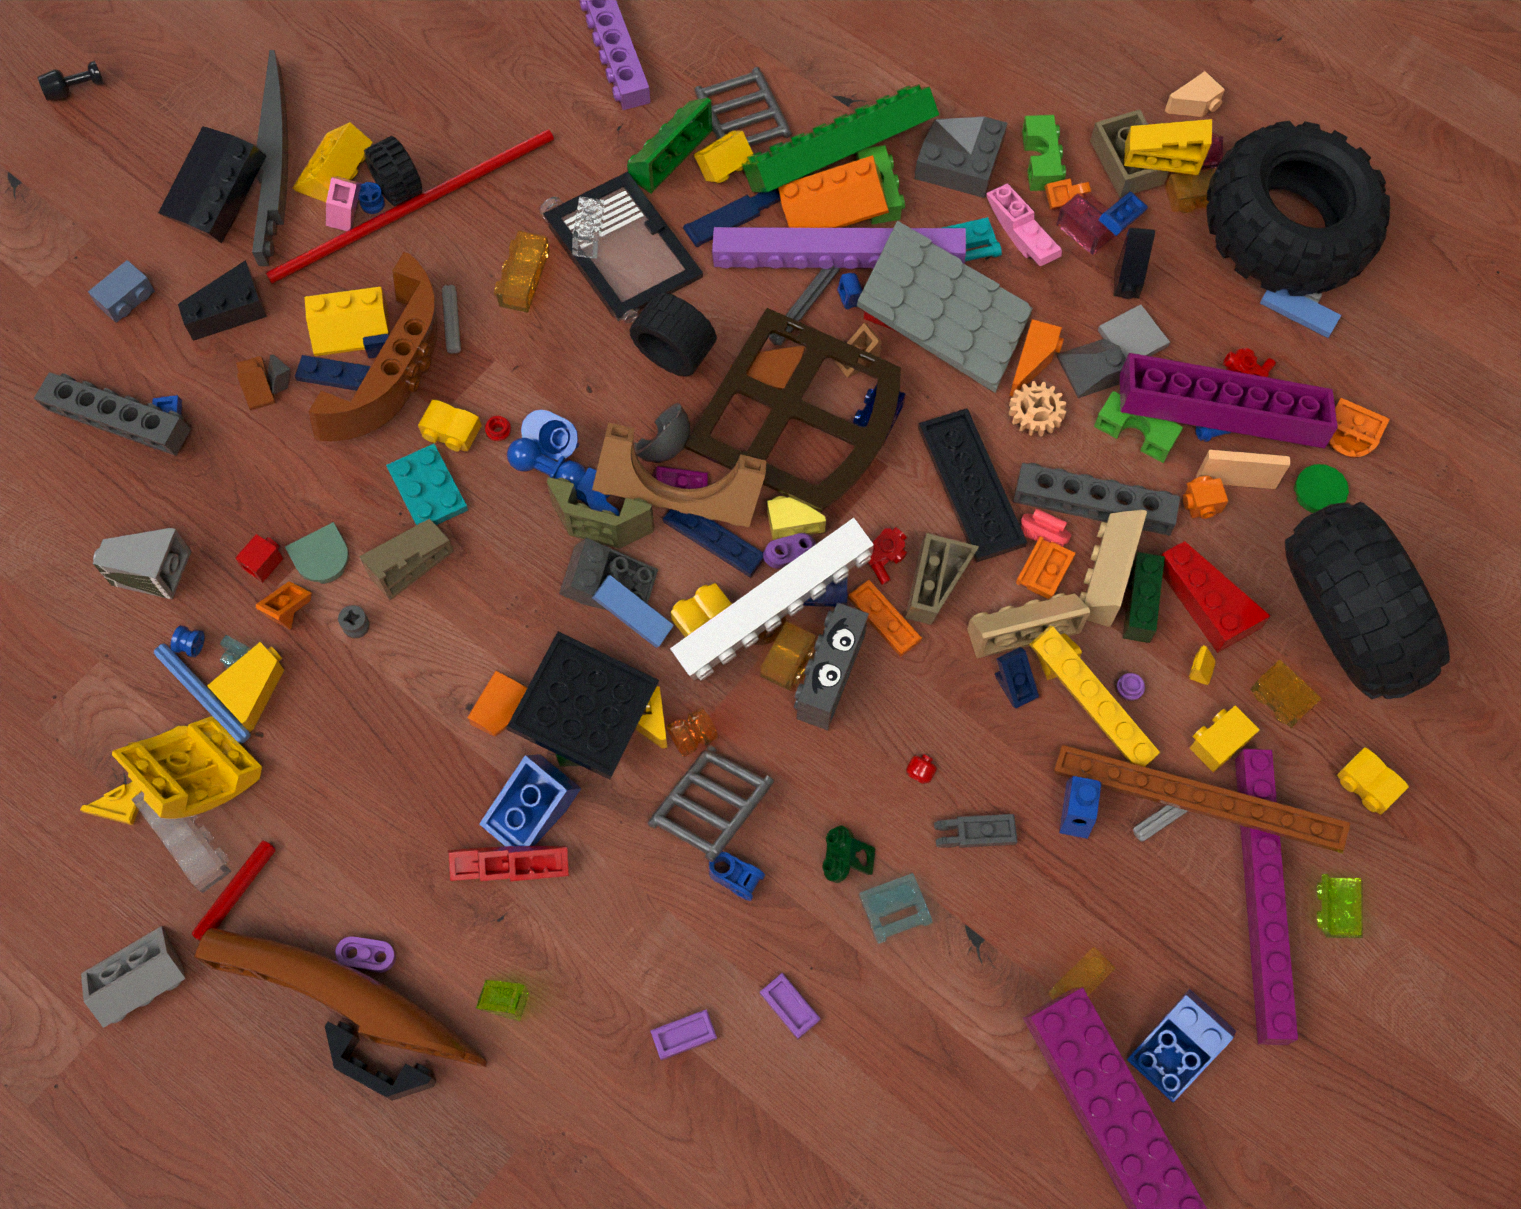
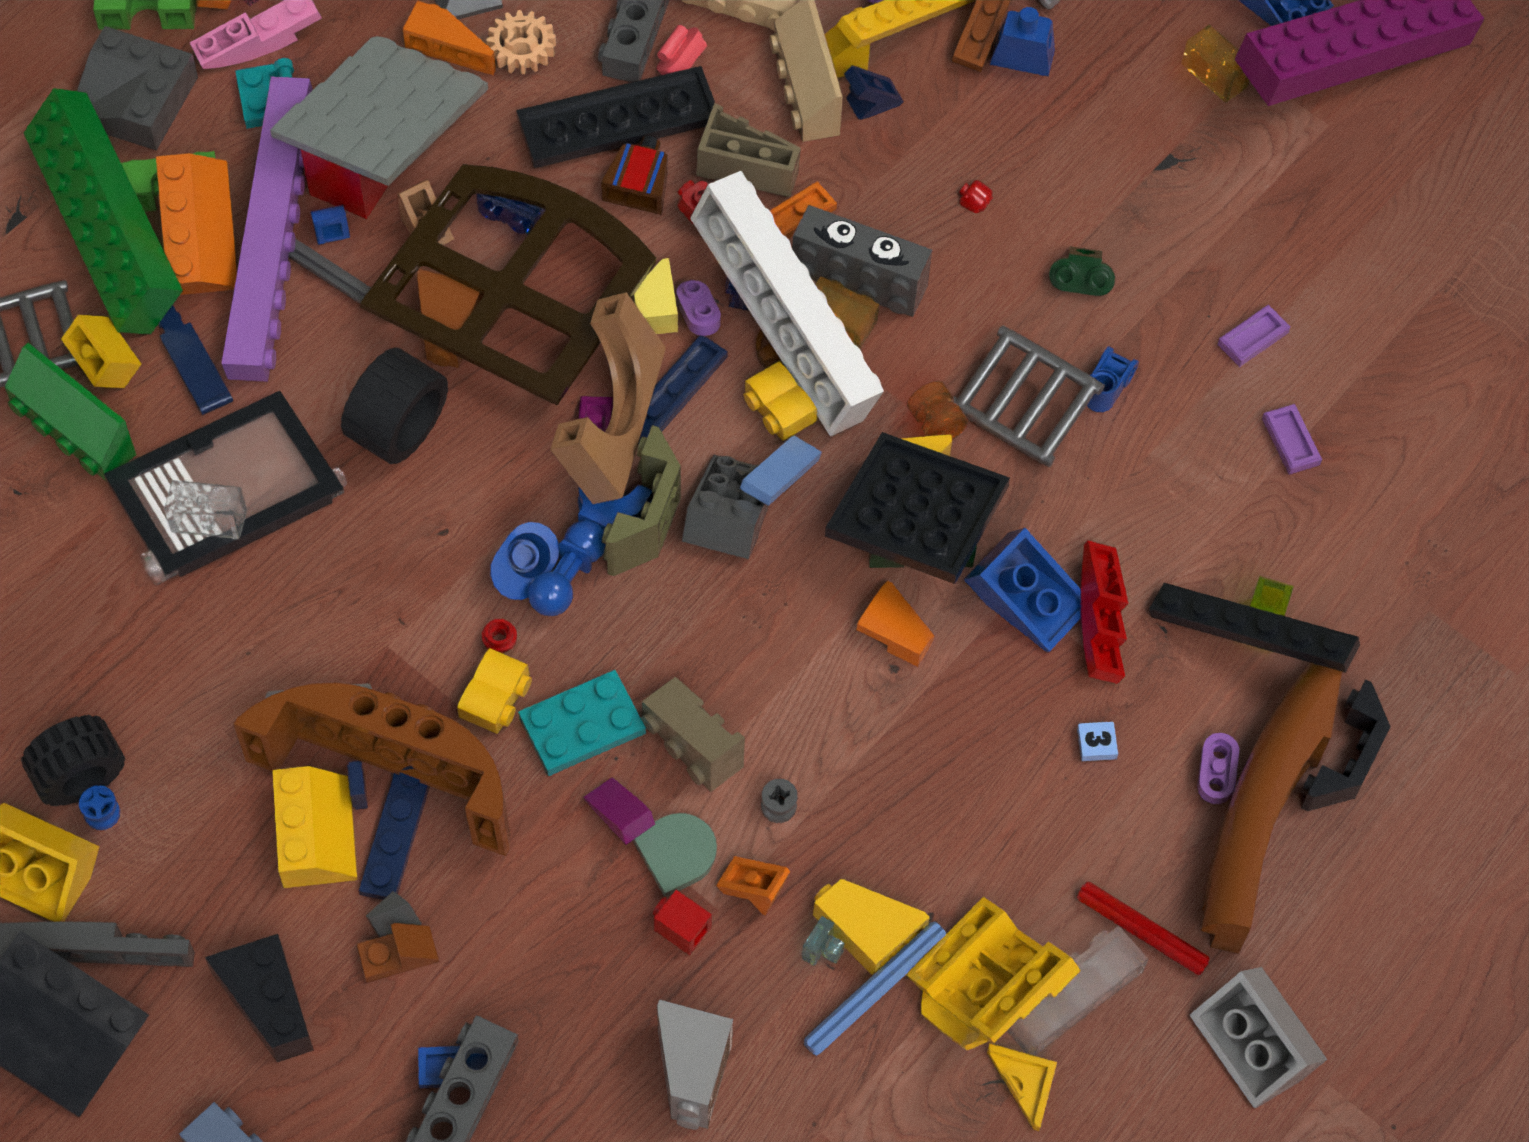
camera: 90 degrees left, 5 degrees down
blue wheel [171,625,205,657] -> none
red piece [266,129,554,284] -> none
bright pink slope [326,176,362,231] -> none
clear yellow brick [494,231,550,313] -> none
dark grey cylinder [634,403,690,463] -> none
clear light blue plate [859,873,932,944] -> none
dark grey hinge [934,814,1017,848] -> none
orange plate [1016,536,1075,600] -> none
none -> magenta slope [583,777,655,845]
none -> reddish brown torso [601,136,668,215]
none -> light blue tile [1077,722,1118,761]
none -> black plate [1149,583,1360,673]

